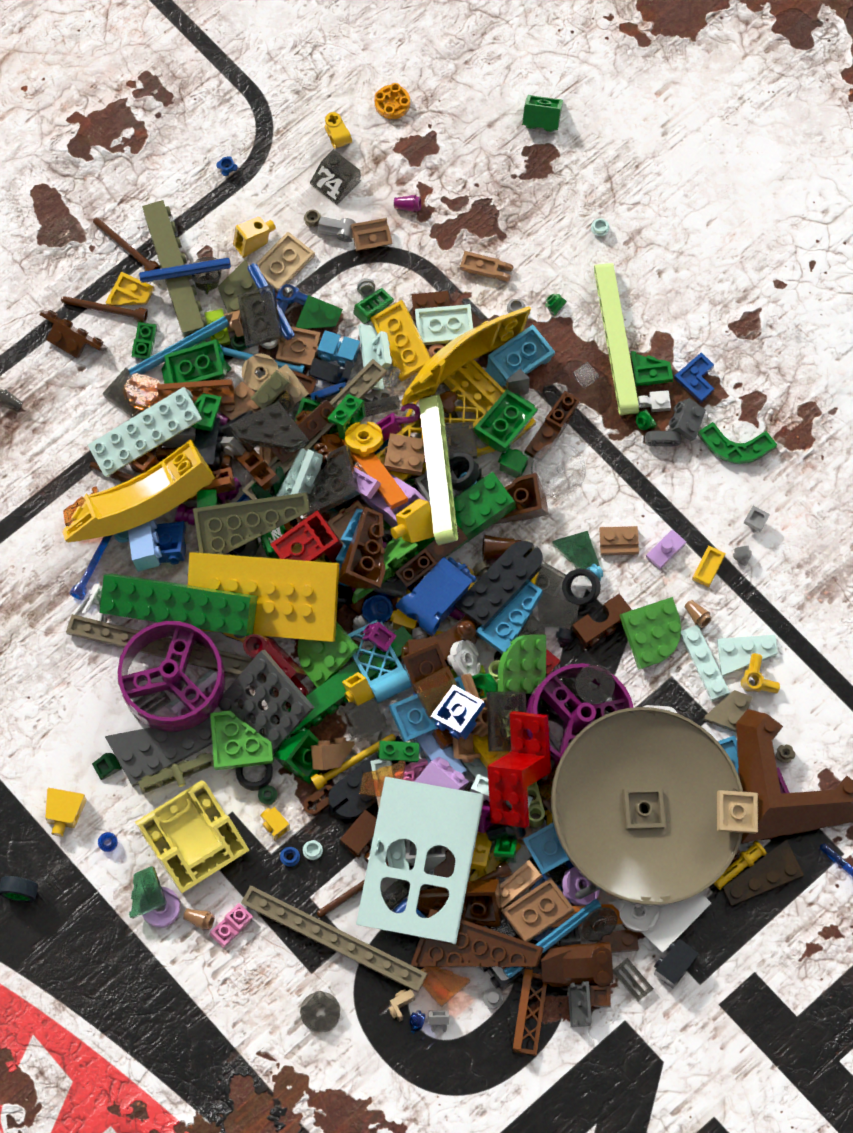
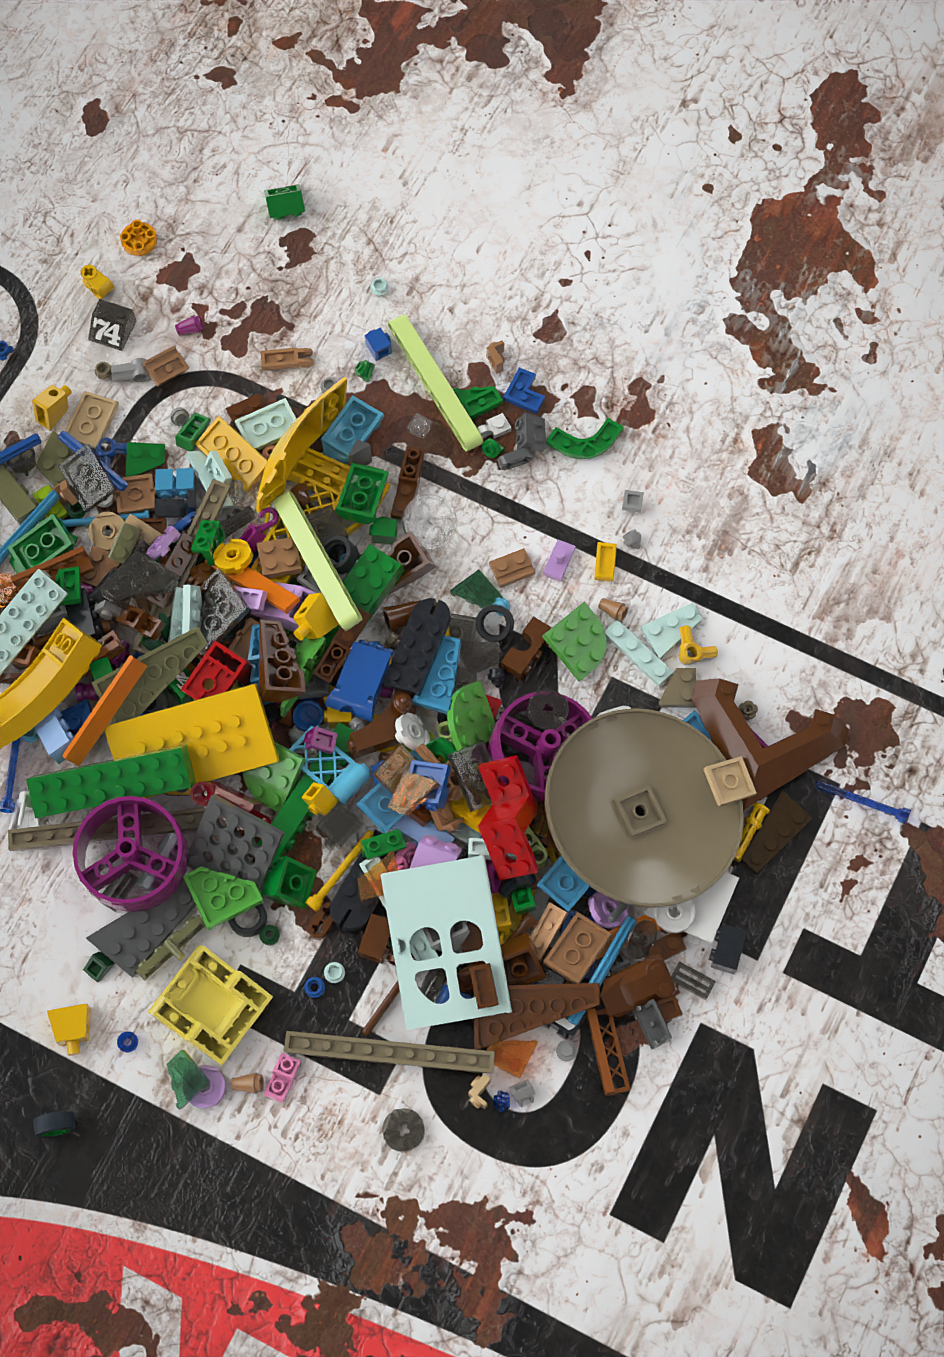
camera: 20 degrees left, 0 degrees up
yellow brick [260,806,290,841] -> none
medium nougat slope [311,737,355,770] -> none
reddish brown plate [401,642,452,694] -> none
none -> orange tile [62,655,147,766]
none -> lavender plate [146,525,181,561]
none -> blue brick [364,327,392,361]
none -> clear orange wing [388,770,440,816]
none -> reddish brown plate [469,963,499,1010]
none -> medium nougat bracket [486,340,505,374]

